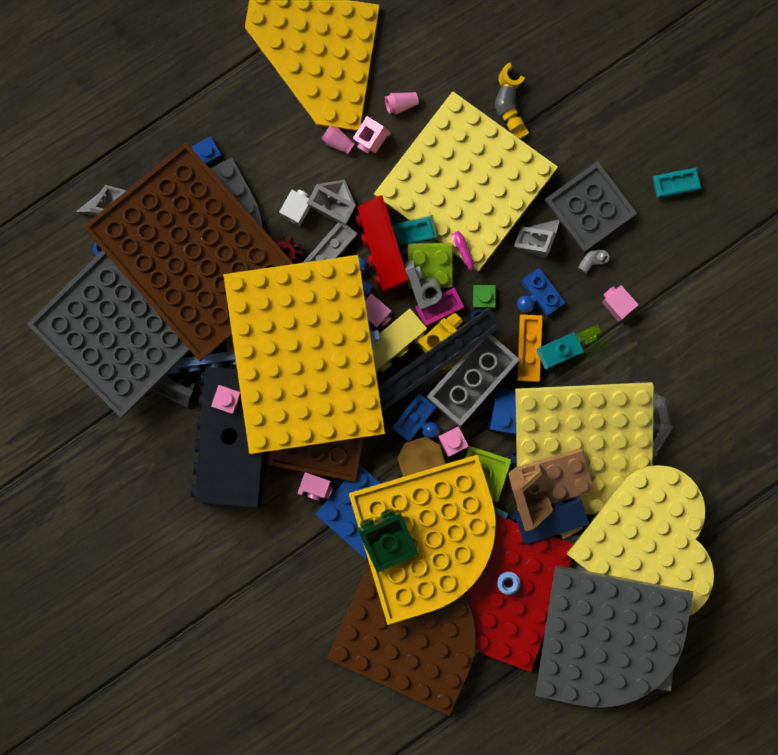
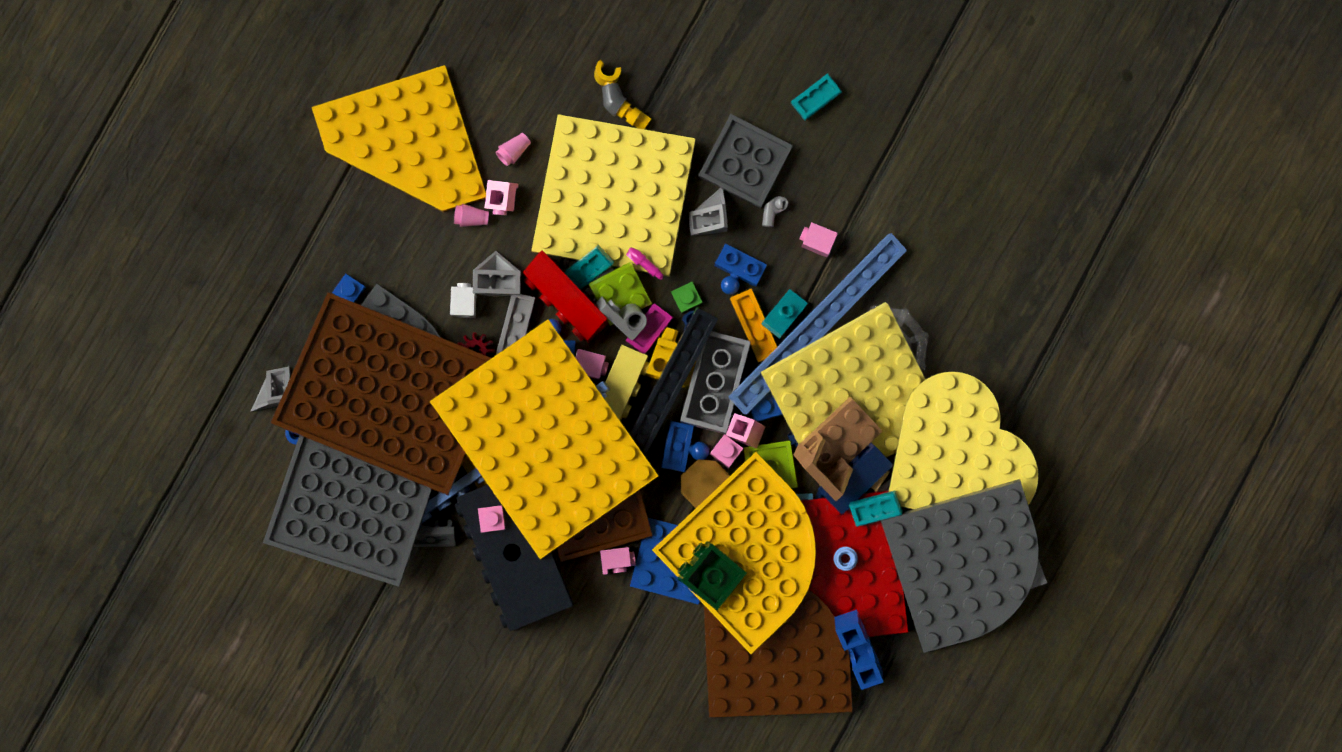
camera: 30 degrees left, 0 degrees up
clear neon green plate [576,324,601,345] -> none
none -> bright pink brick [726,413,765,449]
none -> medium blue plate [729,233,907,414]
none -> blue arch [834,609,884,690]
none -> teal plate [849,490,903,527]

